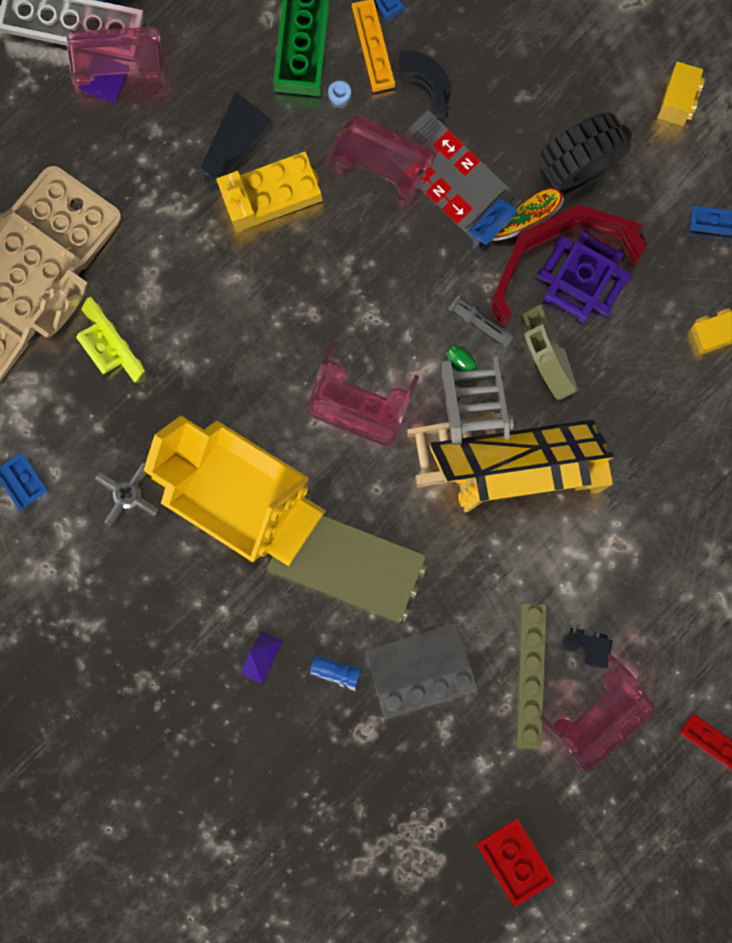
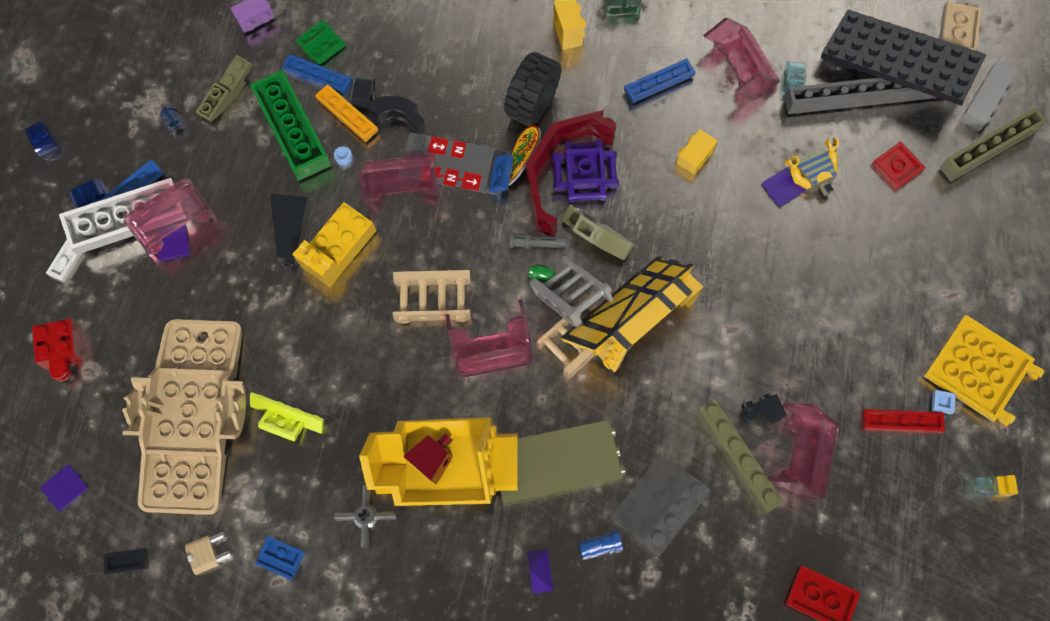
camera: 30 degrees left, 10 degrees down
none -> black beam [351,75,376,109]
none -> tan fence [393,270,471,324]
none -> dark red torso [403,433,453,484]

